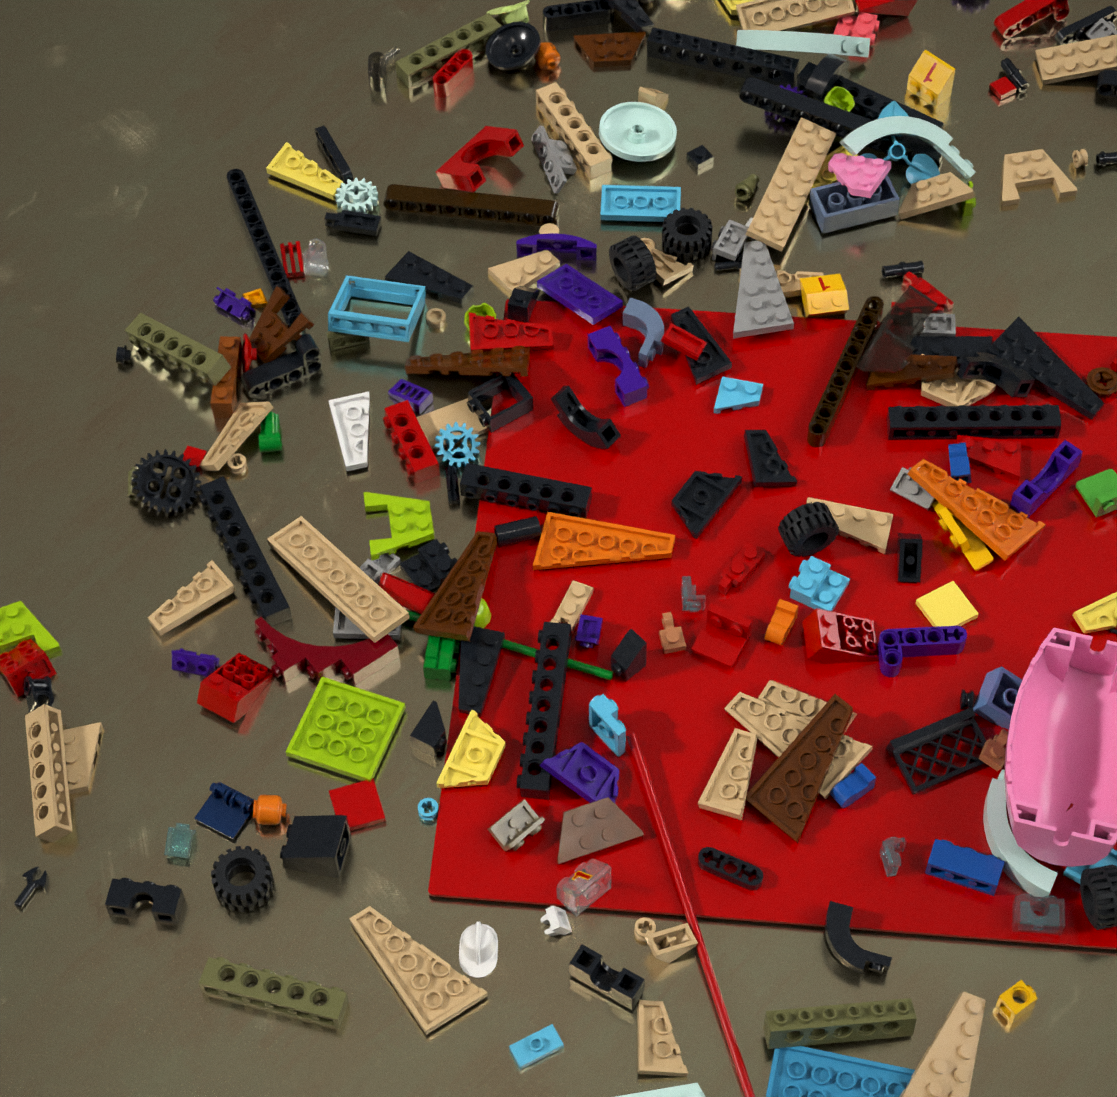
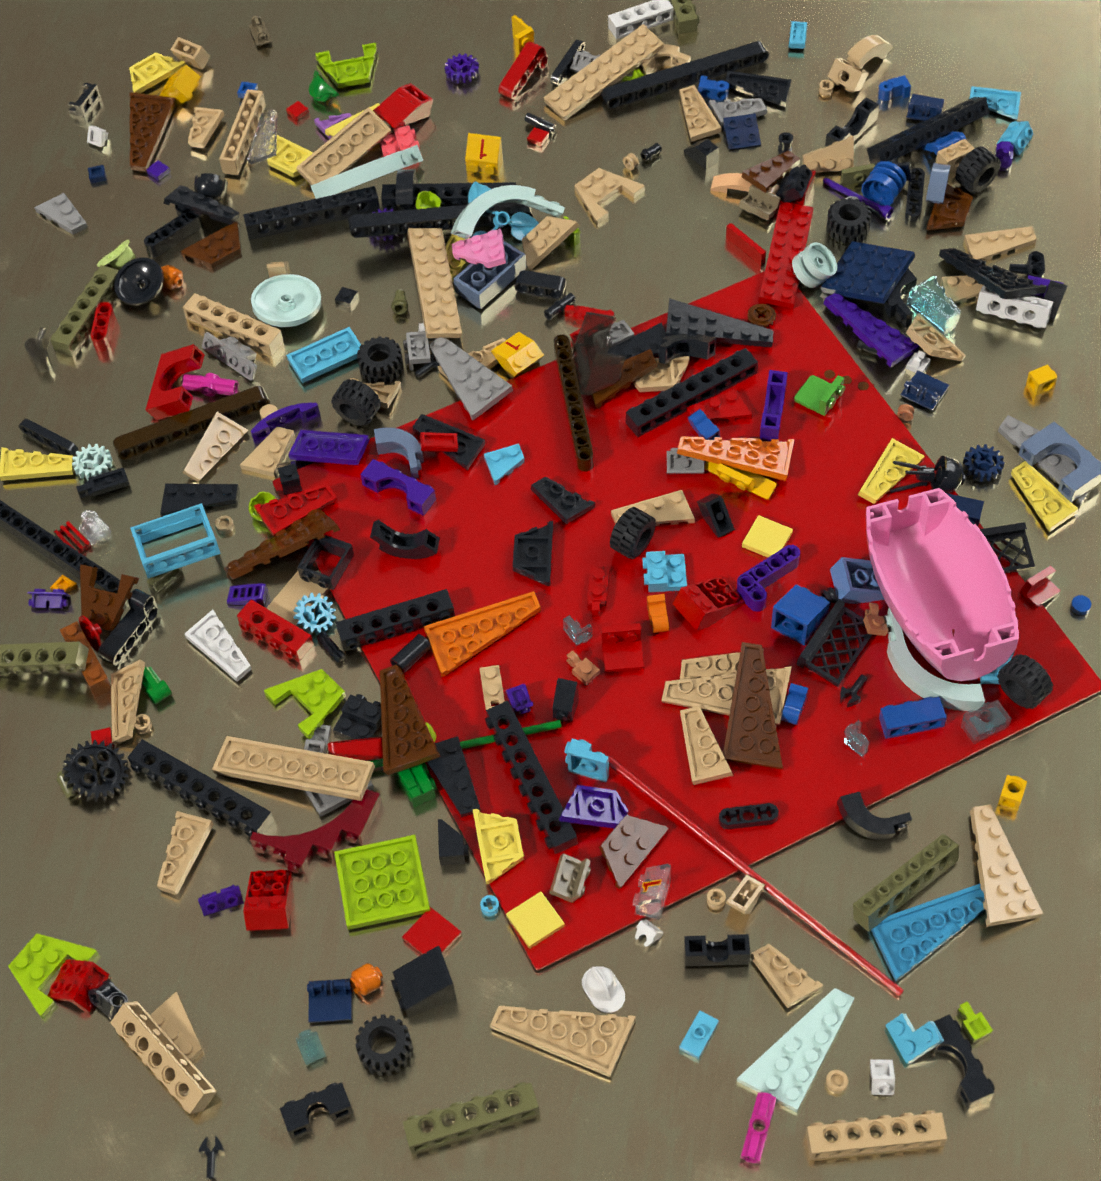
camera: 30 degrees left, 0 degrees up
none -> dark pink piece [182,373,239,397]
none -> tan wing [182,412,248,482]
none -> light yellow tile [506,892,565,949]
none -> black beam [515,270,567,299]
none -> blue slope [771,584,830,646]
none -> black bar [840,675,867,707]

